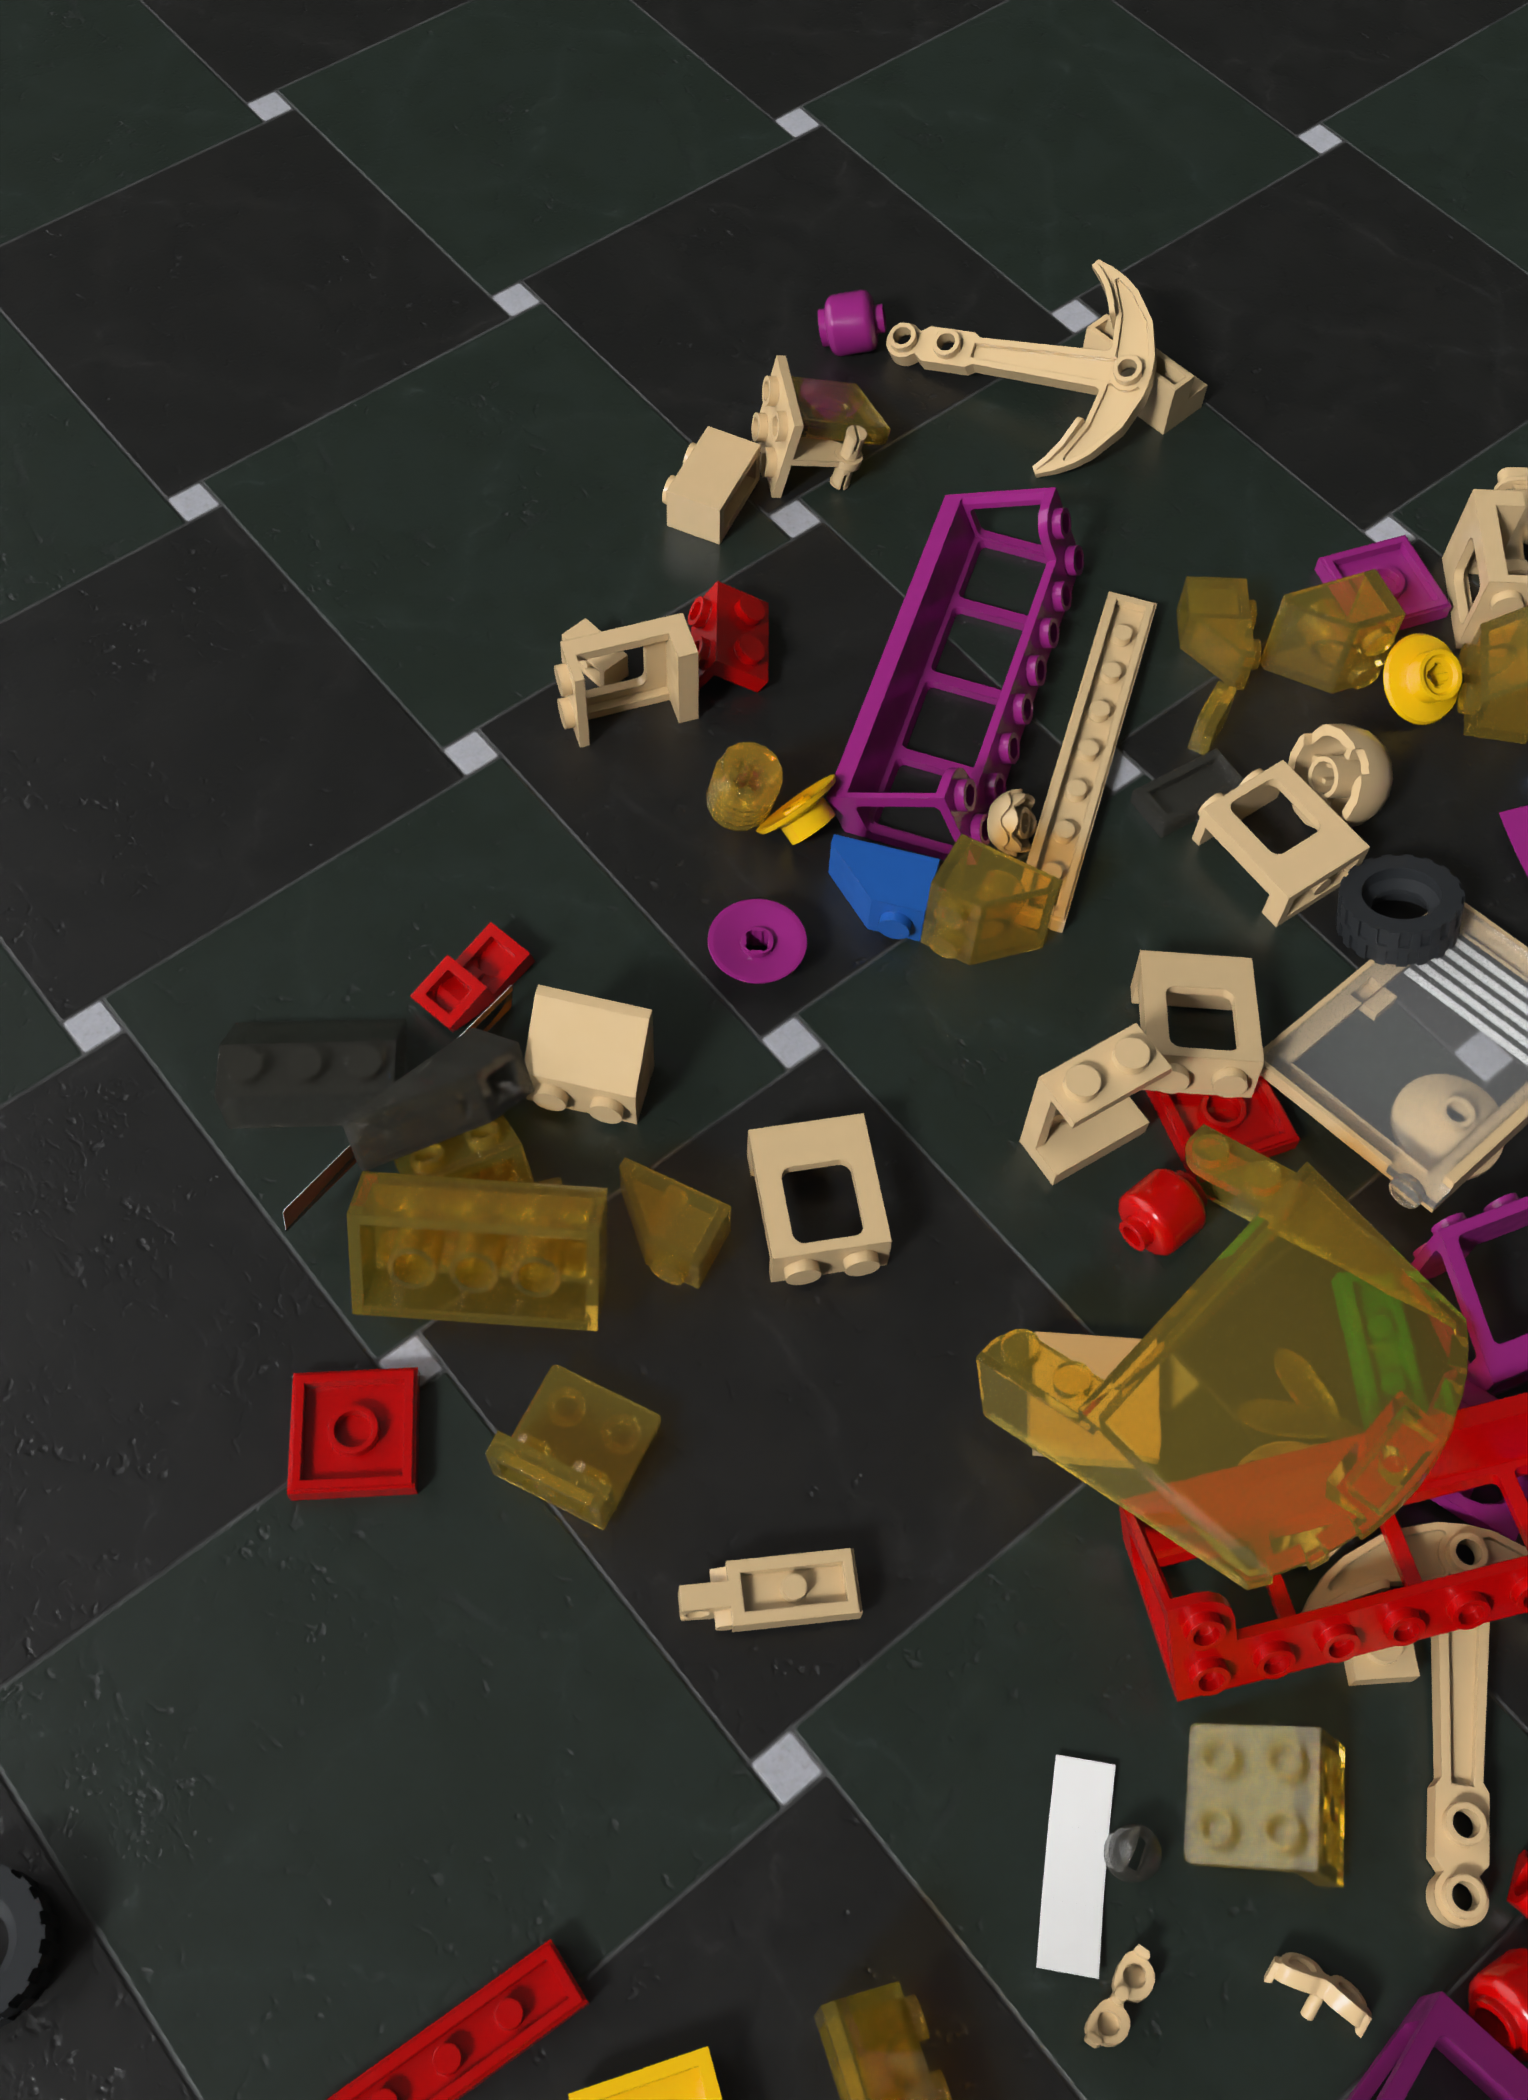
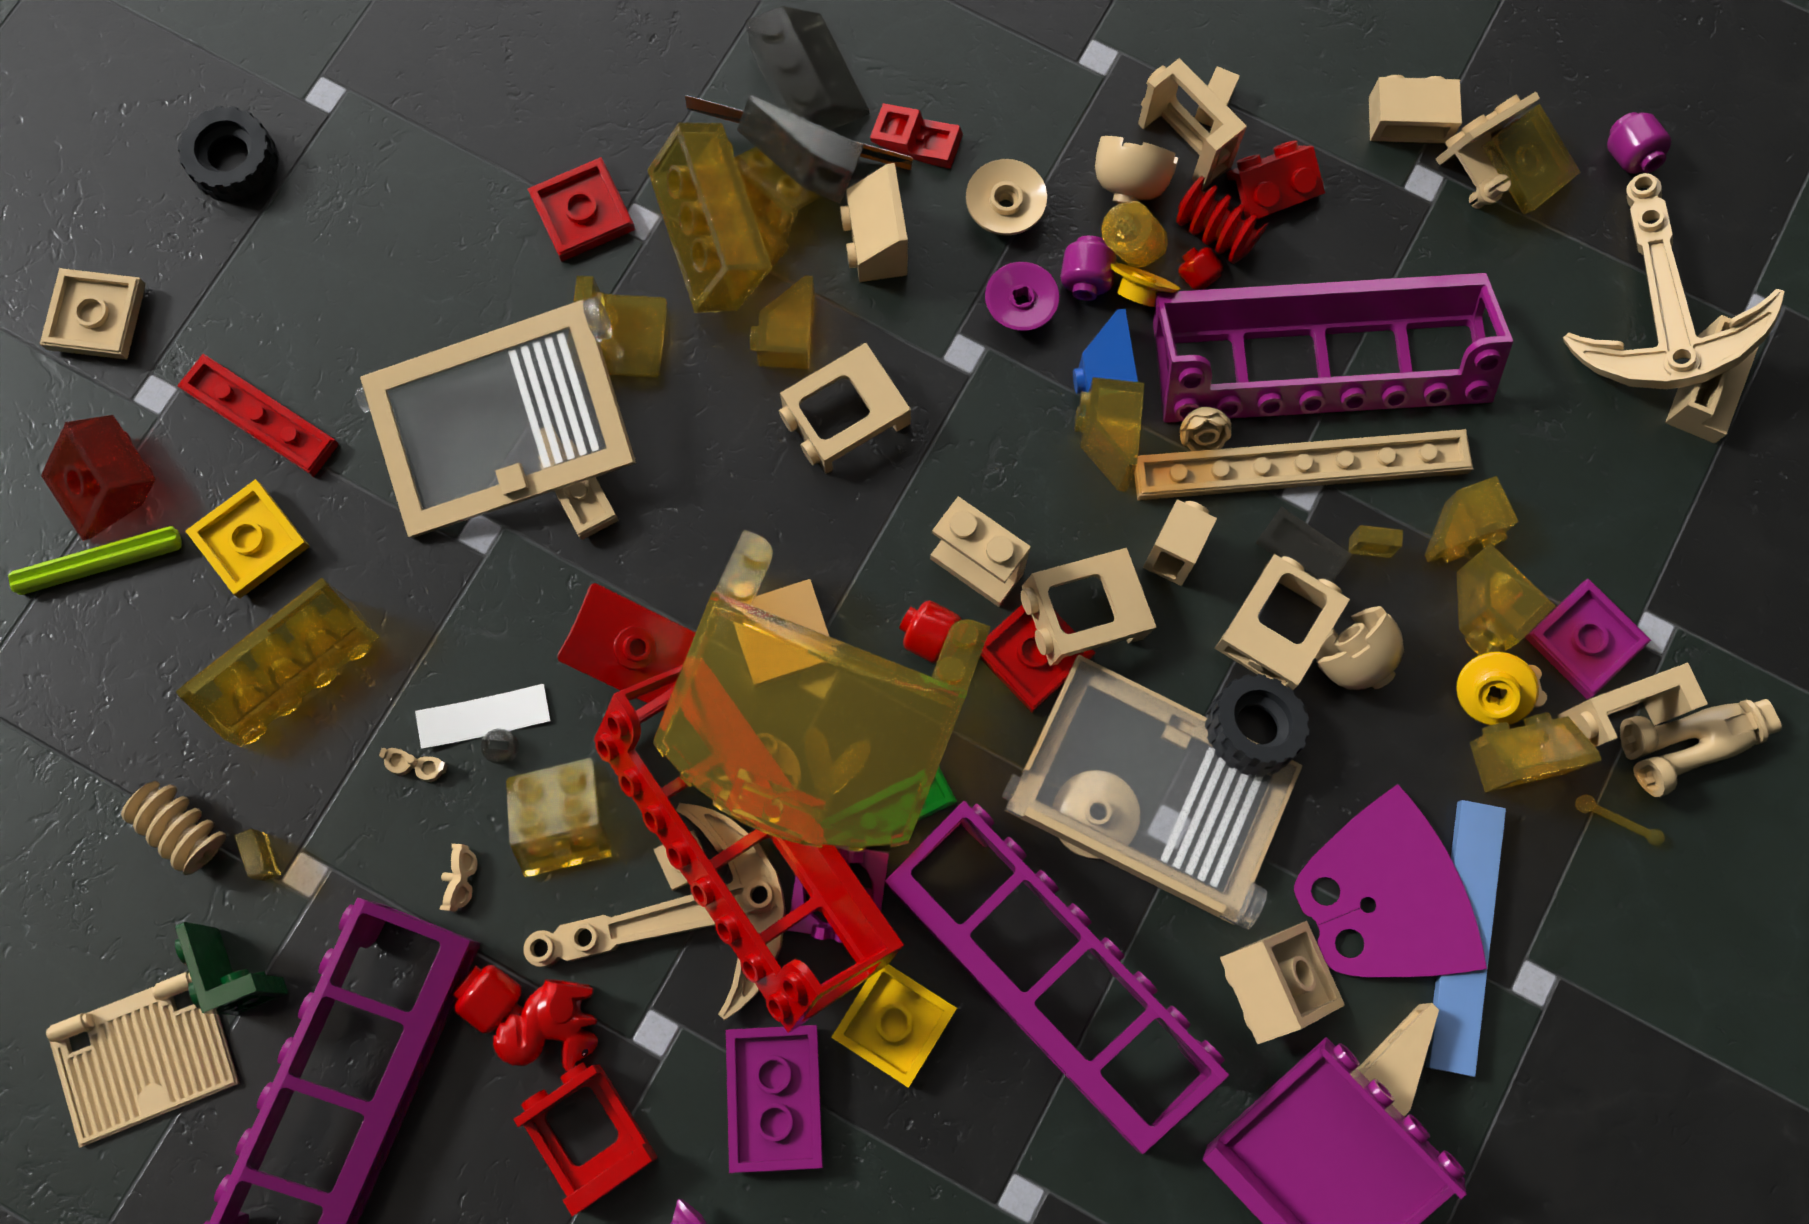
camera: 70 degrees right, 15 degrees up
none -> door [355,297,636,538]
none -> red shield [557,583,705,713]
none -> tan dish [966,159,1047,235]
none -> magenta head [1060,236,1117,301]
none -> tan cylinder [1095,136,1178,207]
none -> tan brick [1143,499,1217,586]
none -> red piece [1176,176,1268,264]
none -> red piece [1178,247,1223,290]

